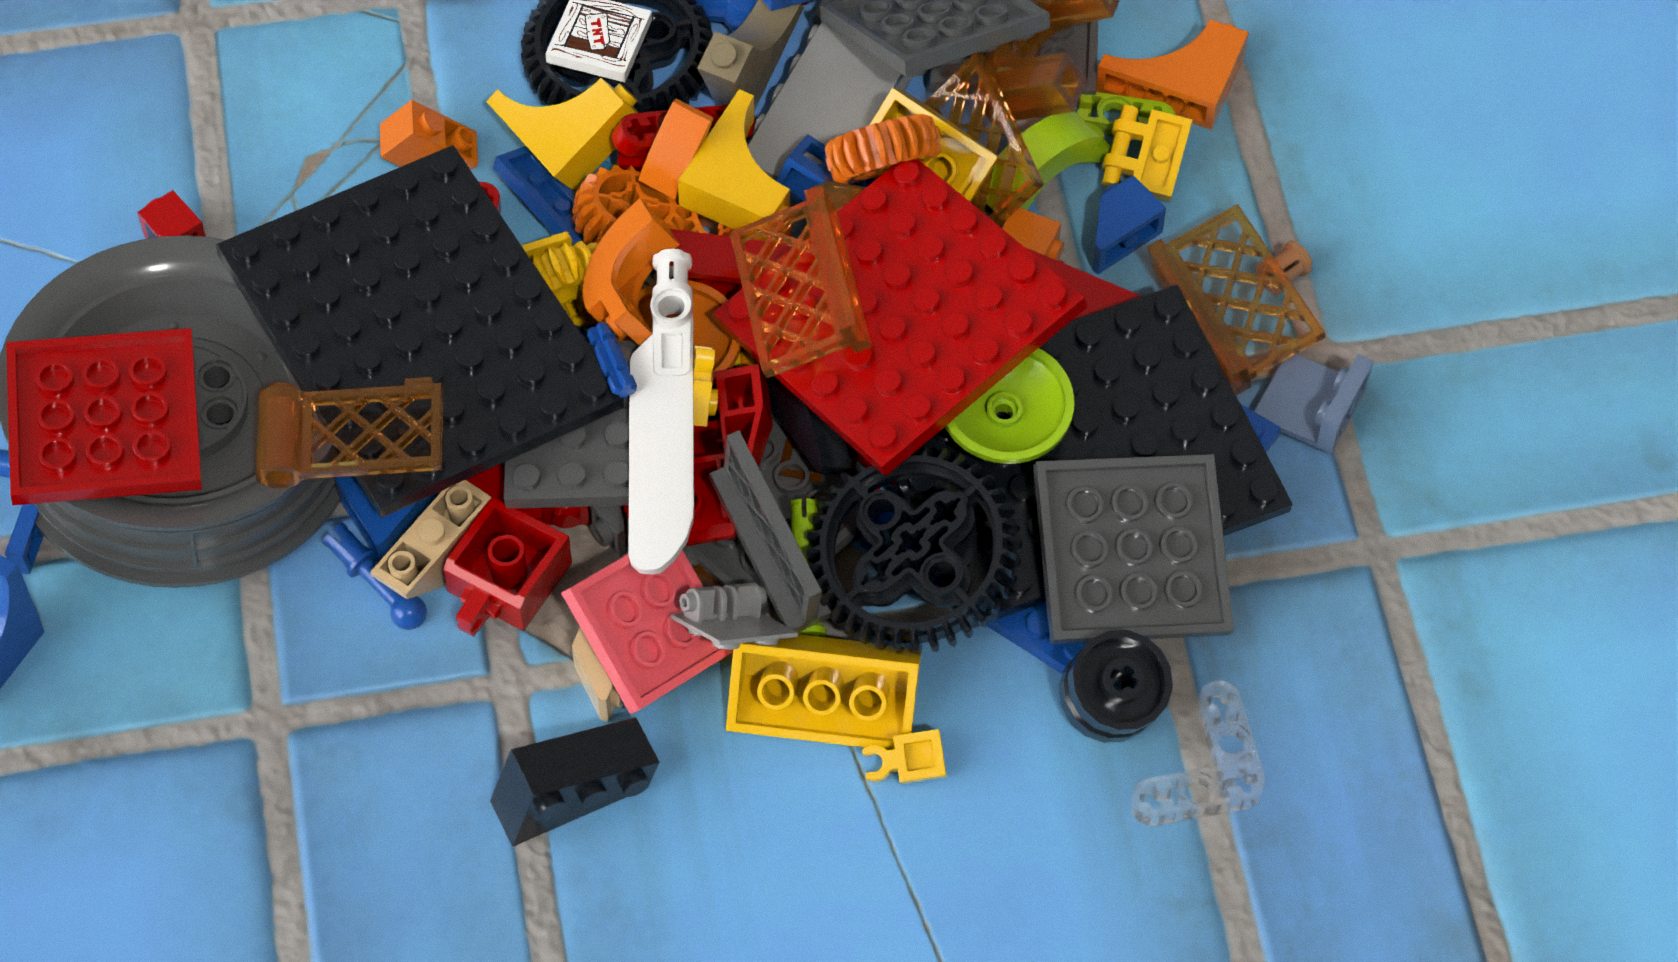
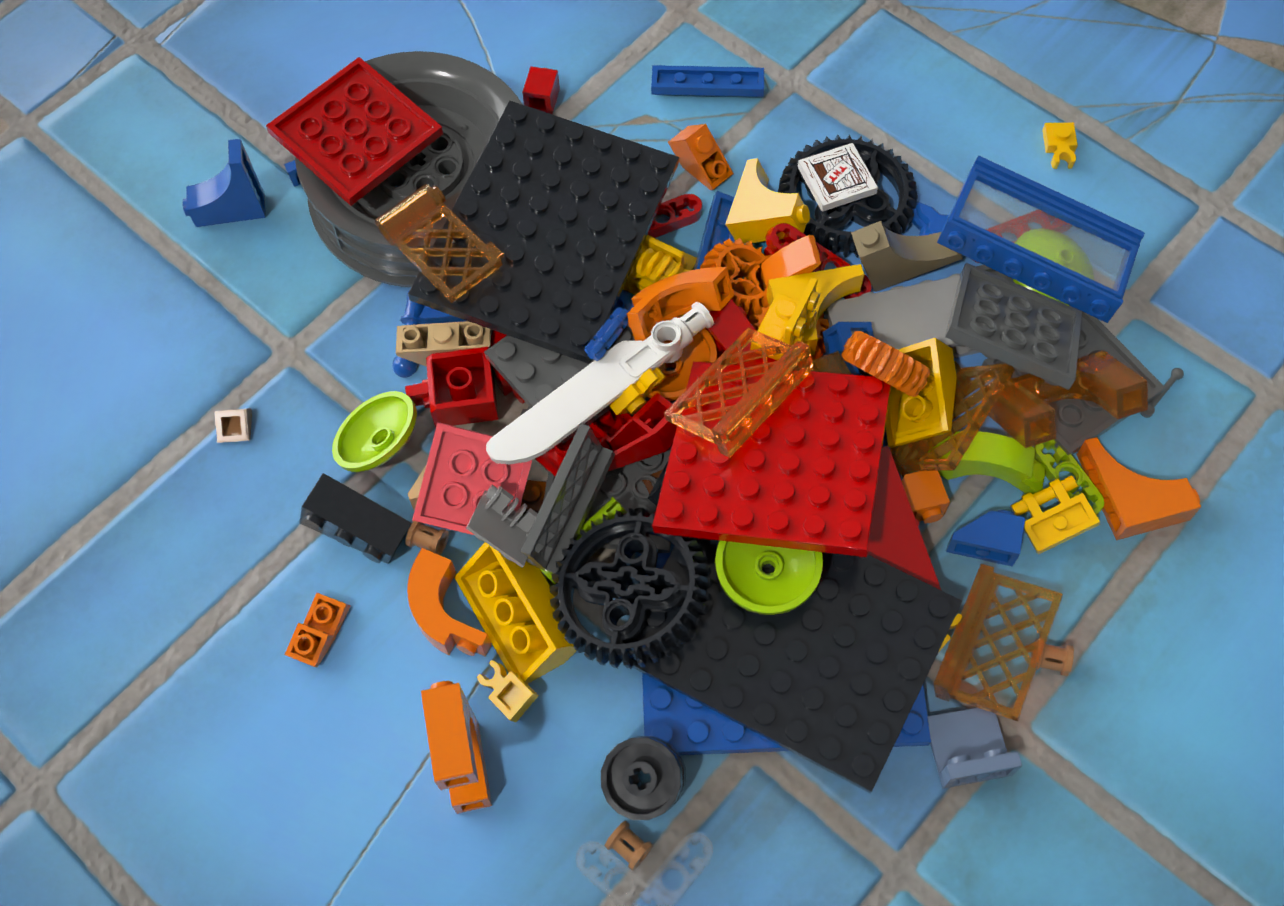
camera: 55 degrees right, 5 degrees up
dark grey plate [1033,454,1234,644] -> none
none -> slope [214,408,252,443]
none -> orange slope [285,592,351,667]
none -> lime dish [332,391,417,472]
none -> medium nougat bush [405,521,449,555]
none -> orange arch [407,548,492,657]
none -> orange arch [421,681,492,814]
none -> medium nougat bush [604,820,654,871]
none -> blue plate [651,65,764,97]
none -> yellow bracket [750,277,820,364]

